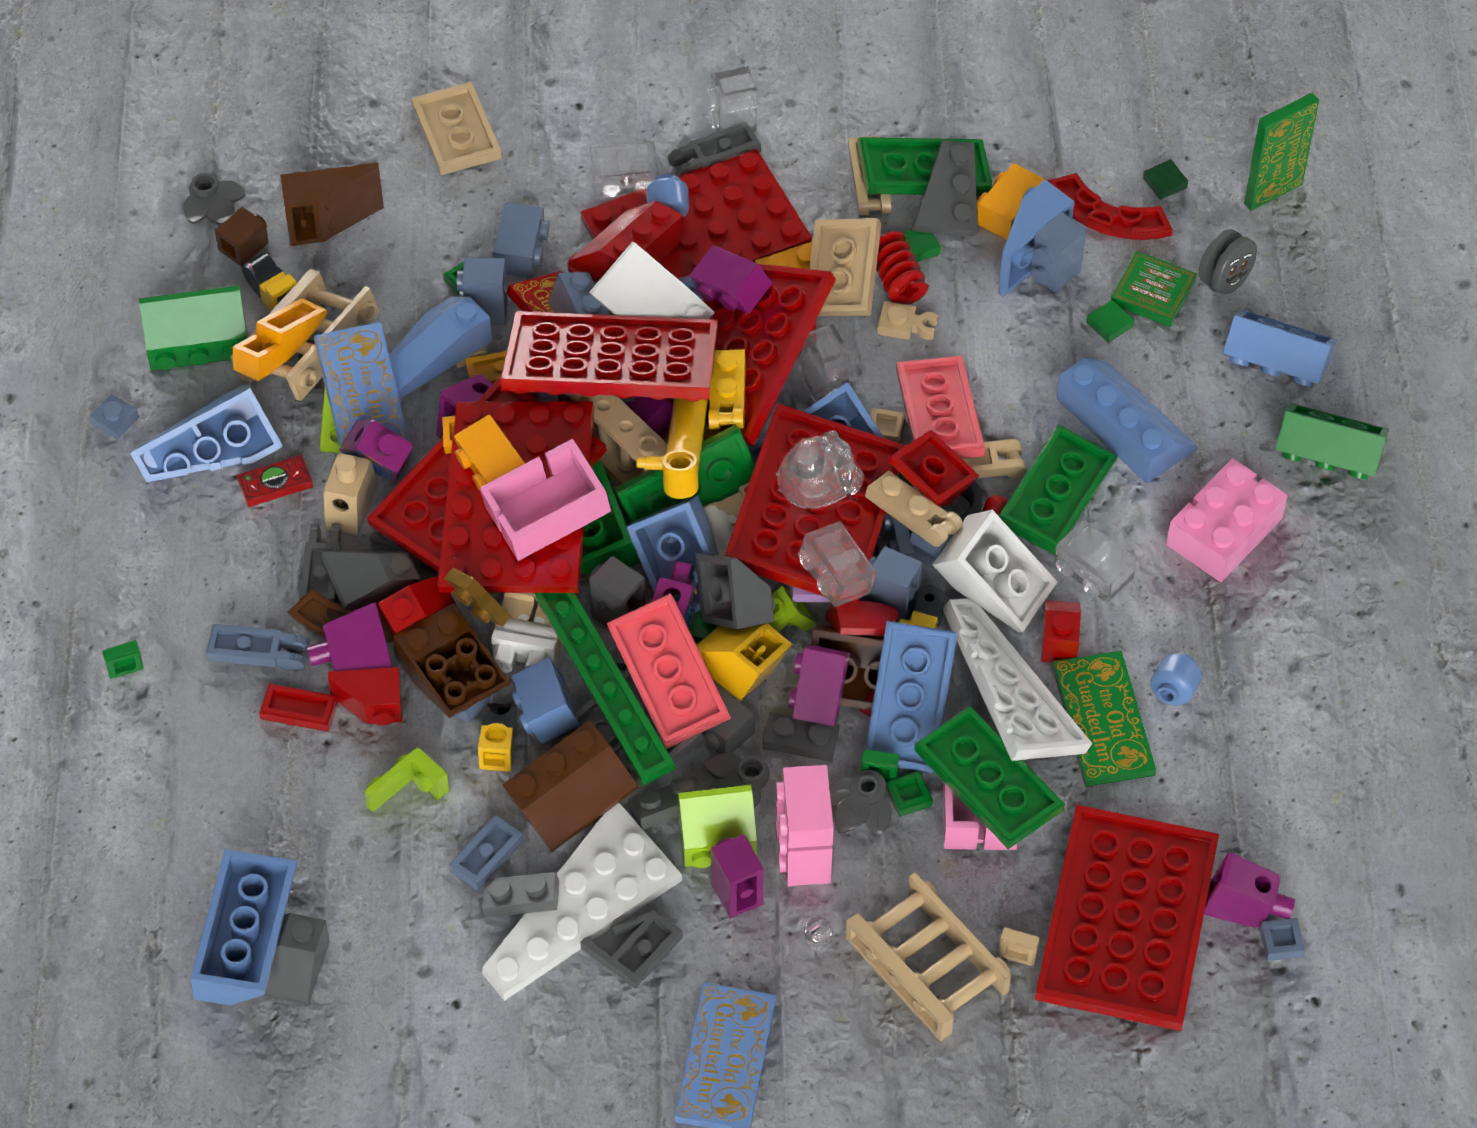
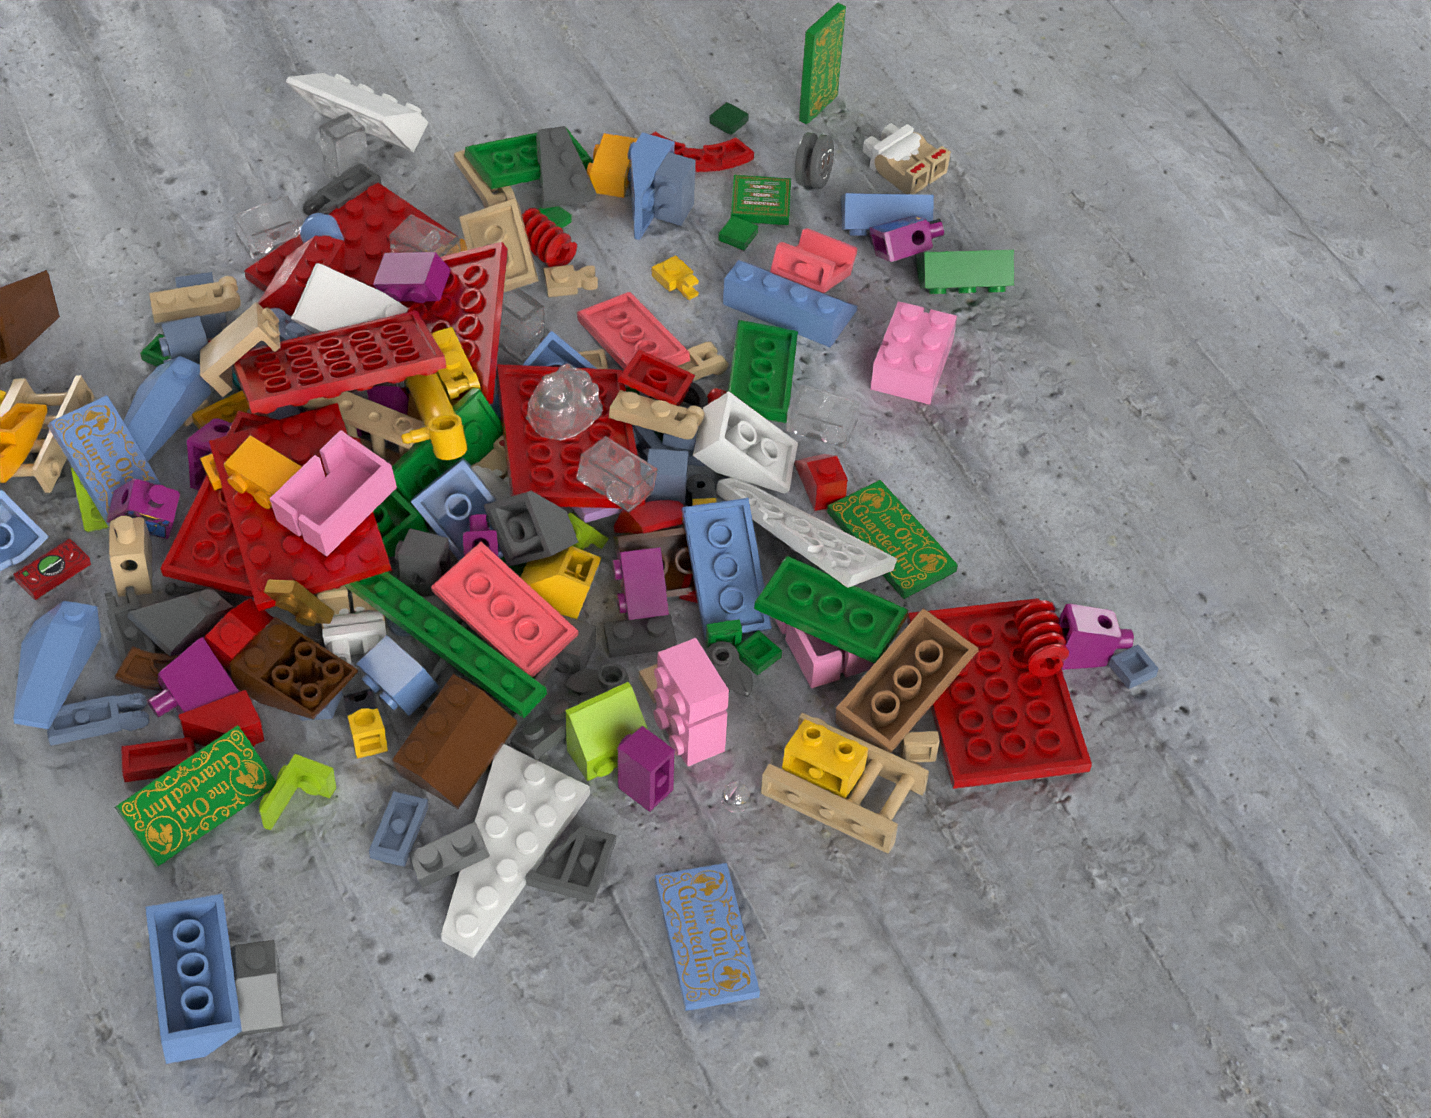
camera: 25 degrees left, 5 degrees down
tan plate [411,82,502,175] -> none
medium blue head [1150,653,1202,706] -> none
none -> medium blue wedge [13,601,101,729]
none -> green tile [114,725,276,868]
none -> tan plate [149,276,241,323]
none -> tan panel [200,302,280,397]
none -> white slope [286,73,428,153]
none -> clear brick [389,215,461,257]
none -> yellow plate [651,255,699,300]
none -> coral panel [770,228,857,293]
none -> yellow brick [782,719,869,799]
none -> medium nougat slope [835,608,979,753]
none -> hips [862,123,951,194]
none -> magenta torso [869,216,944,262]
none -> red piece [1012,600,1069,677]

